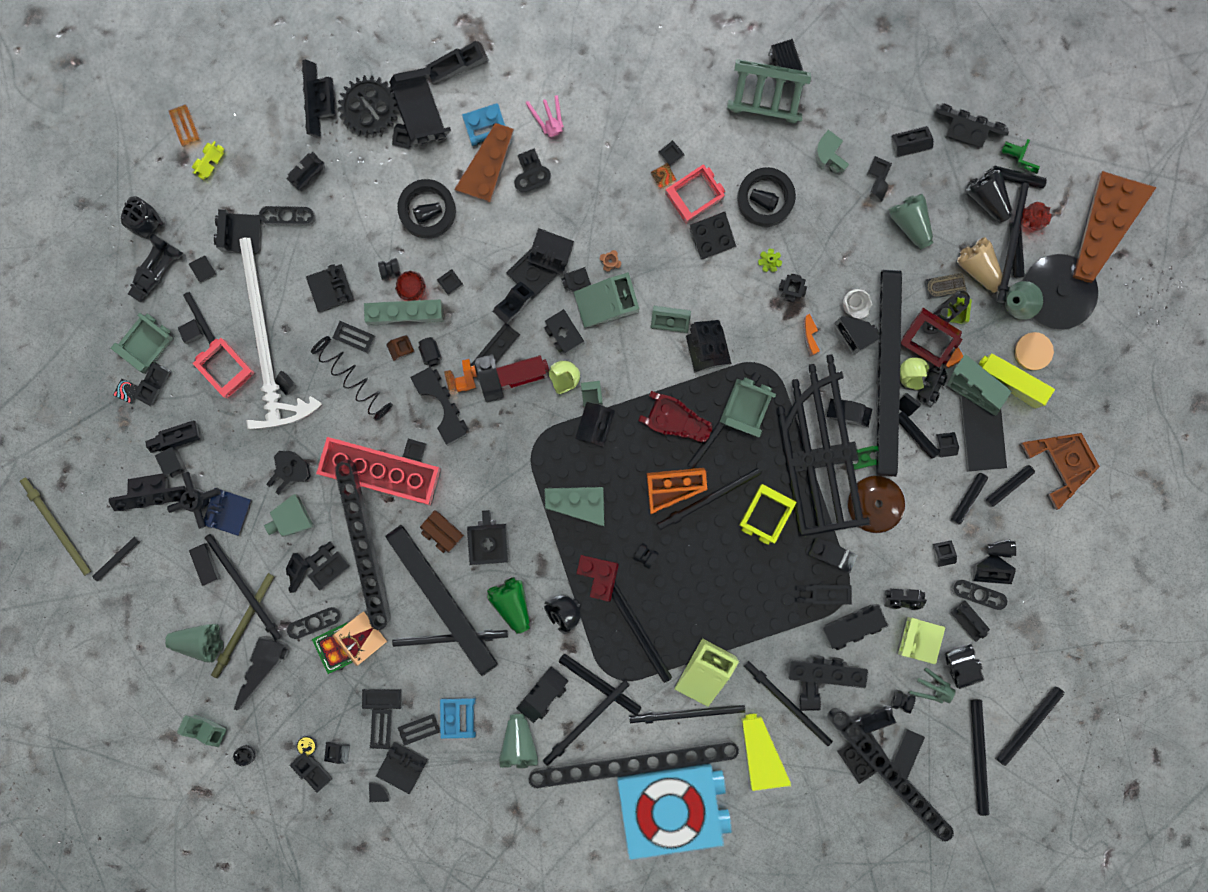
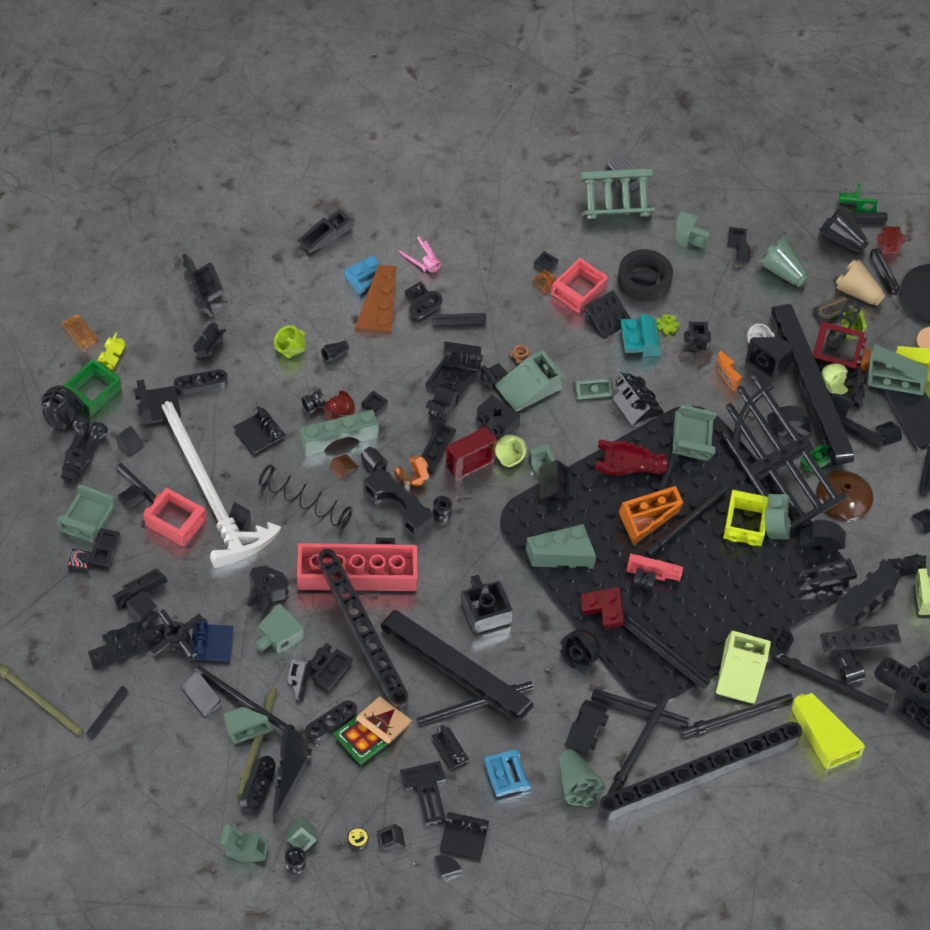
camera: 20 degrees left, 30 degrees down
sand green cone [165,624,224,663] -> none
black slope [289,752,332,793] -> none
black tile [332,321,376,353] -> none
black gear [337,75,400,137] -> none
black panel [389,67,451,146] -> none
black slope [392,123,411,149] -> none
black tyre [397,179,456,239] -> none
black tile [397,714,440,746] -> none
reddish brown brick [420,510,465,553] -> none
black brick [475,354,504,402] -> none
green cone [487,577,530,634] -> none
medium azure brick [617,763,732,860] -> none
black slope [891,126,934,157] -> none
black bracket [935,103,1009,148] -> none
black bar [997,183,1029,303] -> none
sand green cone [1005,281,1043,320] -> none
none -> green window [62,359,122,418]
none -> sand green slope [224,707,273,744]
none -> black beam [240,756,276,812]
none -> lime helmet [274,325,306,359]
none -> sand green panel [287,816,317,851]
none -> black hinge [431,725,469,769]
none -> black axle [432,313,487,326]
none -> black wheel [433,496,452,522]
none -> teal brick [621,314,661,357]
none -> coral hinge [626,554,683,581]
none -> sand green brick [765,494,791,539]
none -> black plate [769,626,794,658]

